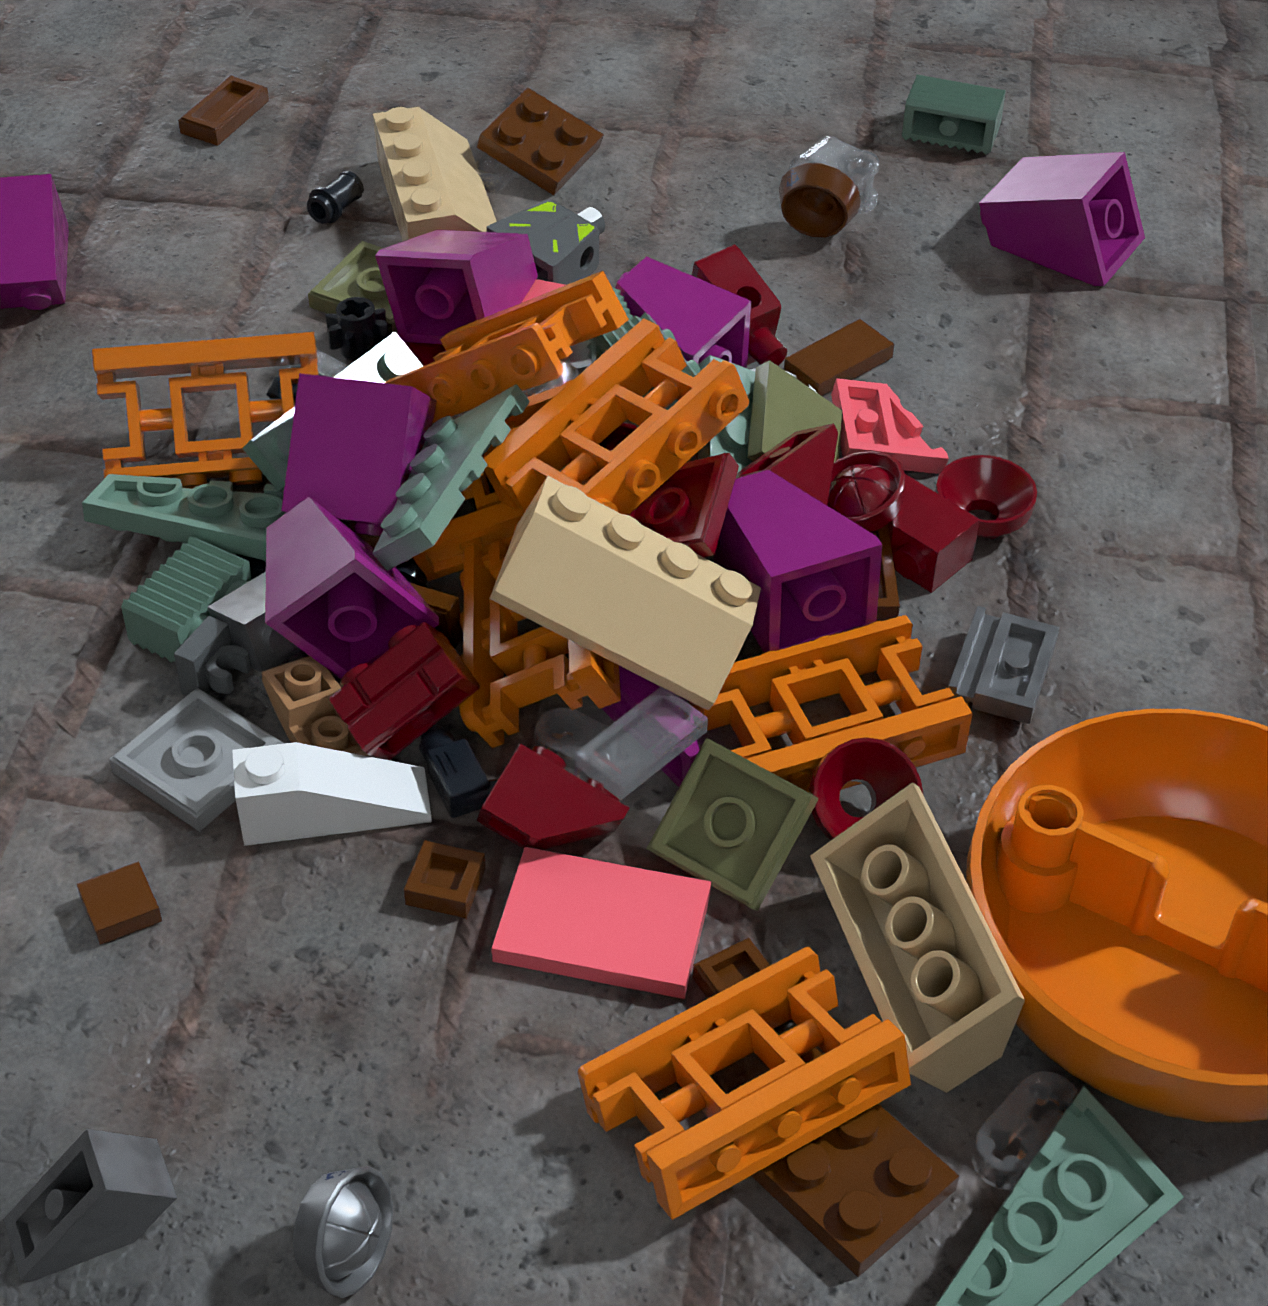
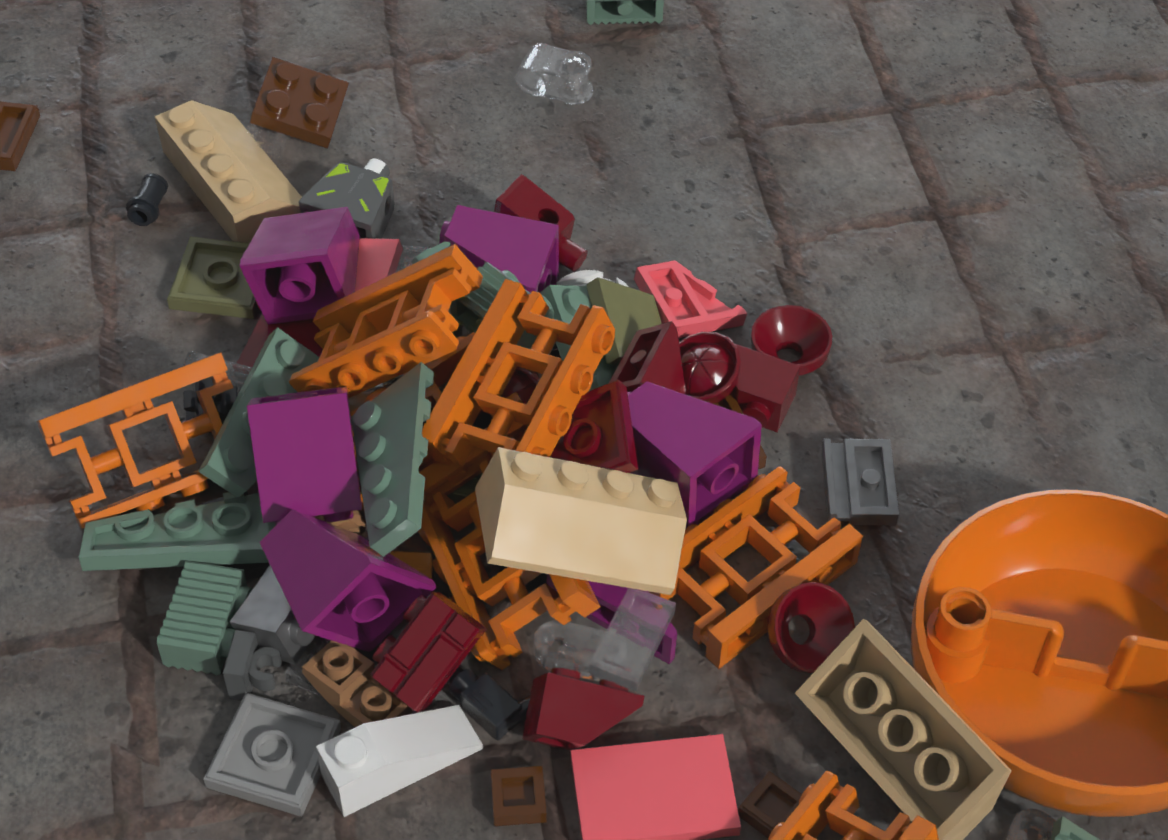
camera: 20 degrees left, 5 degrees up
black gear [326,297,389,361] -> none
olive tile [646,738,819,911] -> none
reddish brown hat [779,163,861,238] -> none
reddish brown tile [784,319,894,396] -> none
magenta slope [979,152,1145,286] -> none

